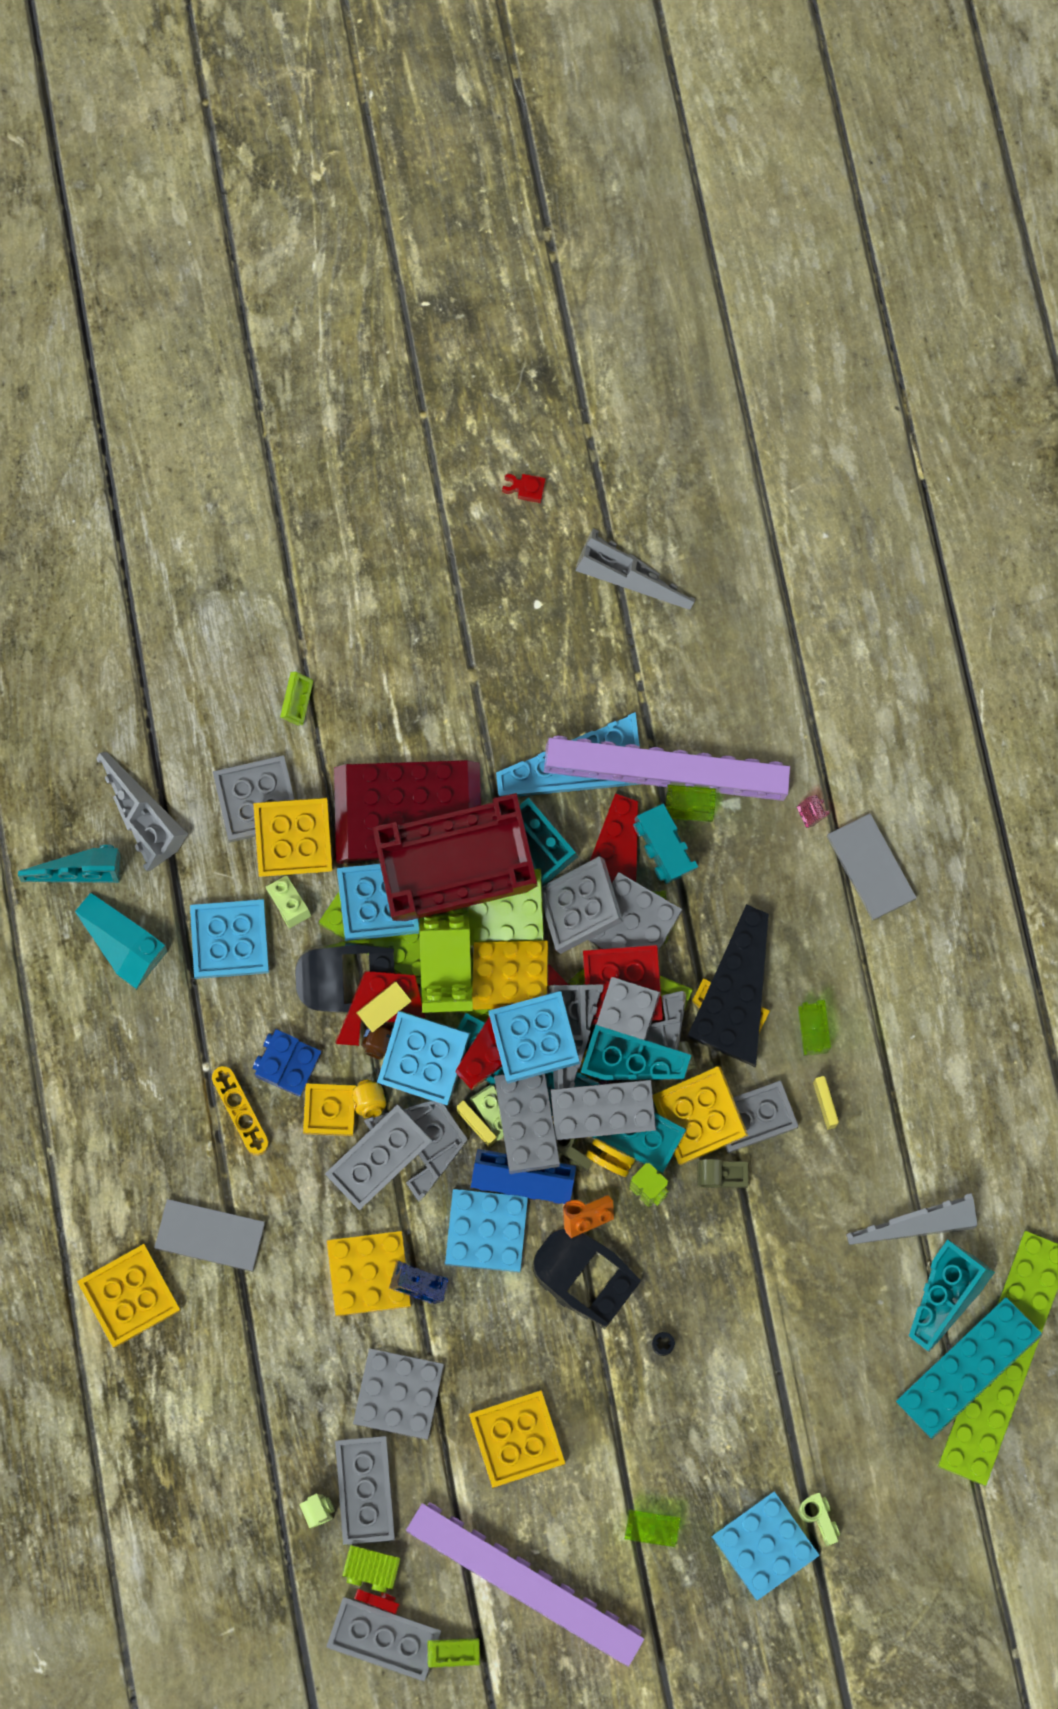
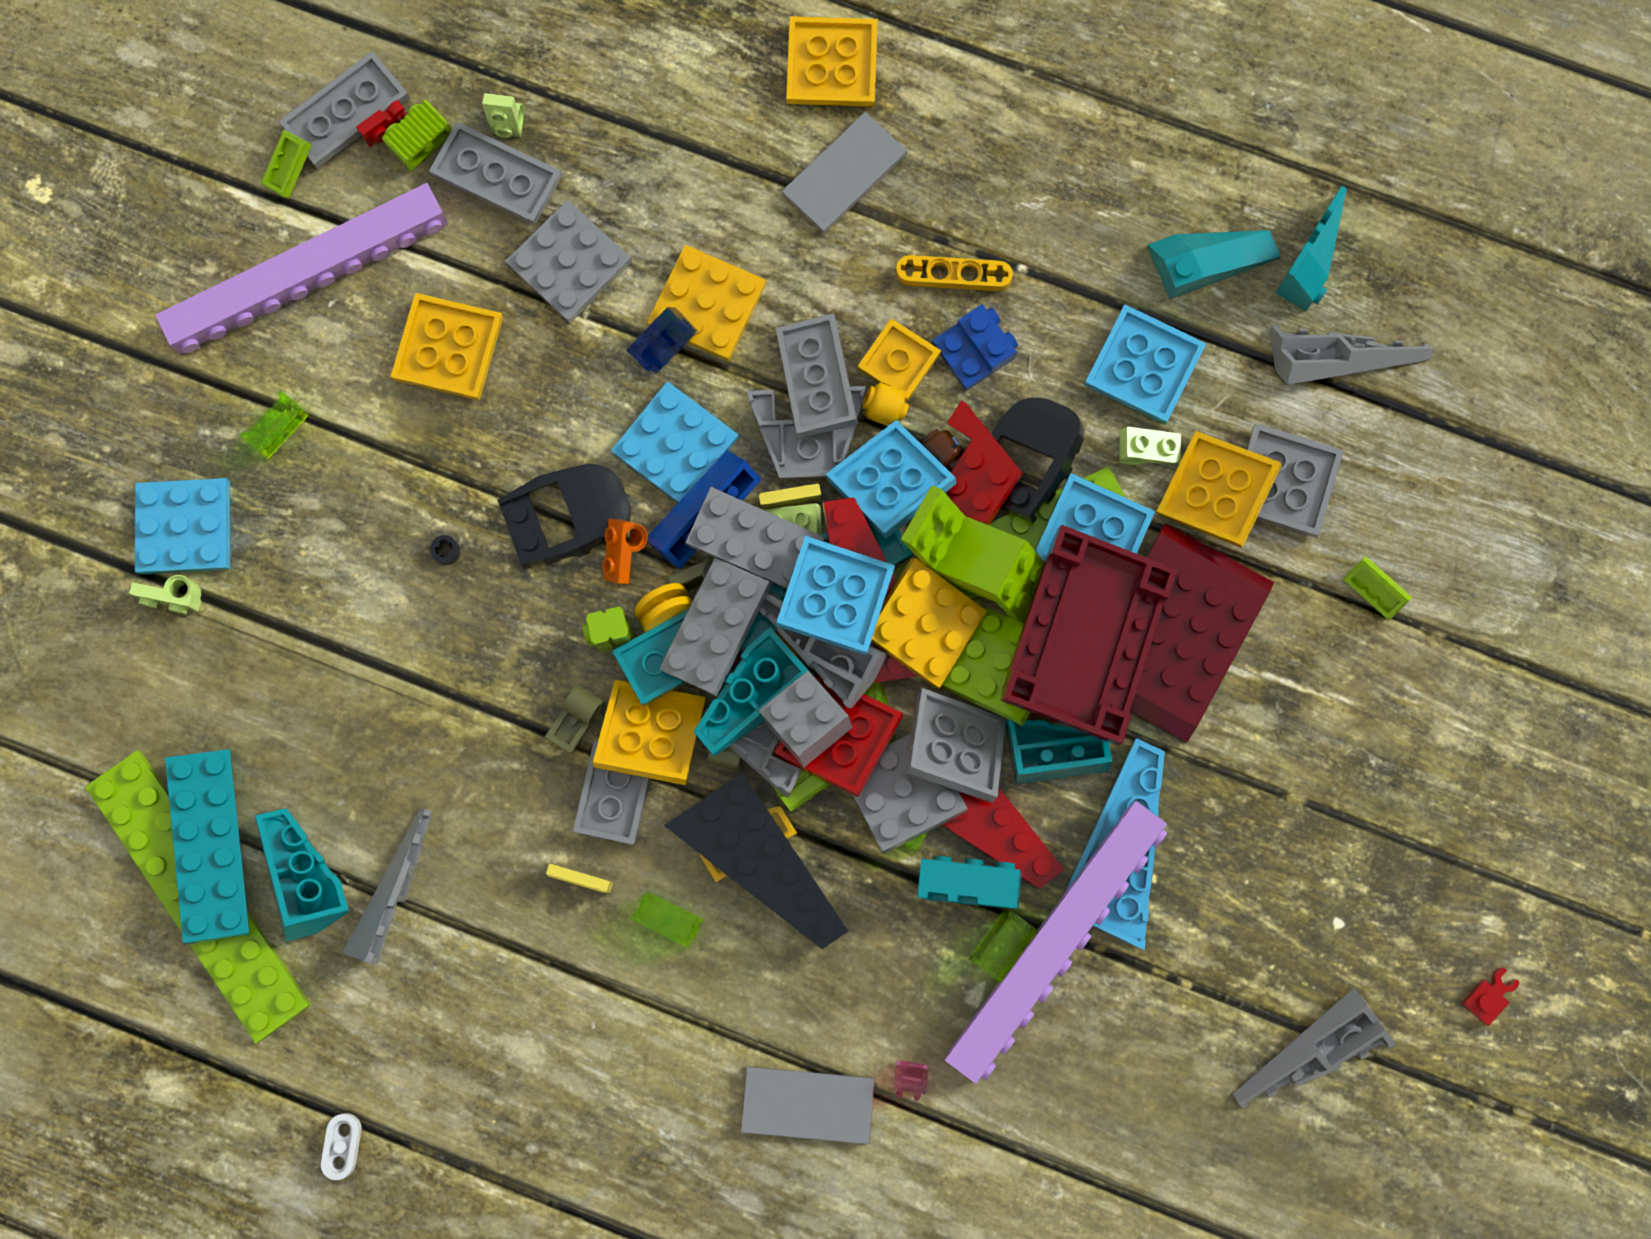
camera: 130 degrees right, 5 degrees up
light yellow tile [356,982,411,1032] -> none

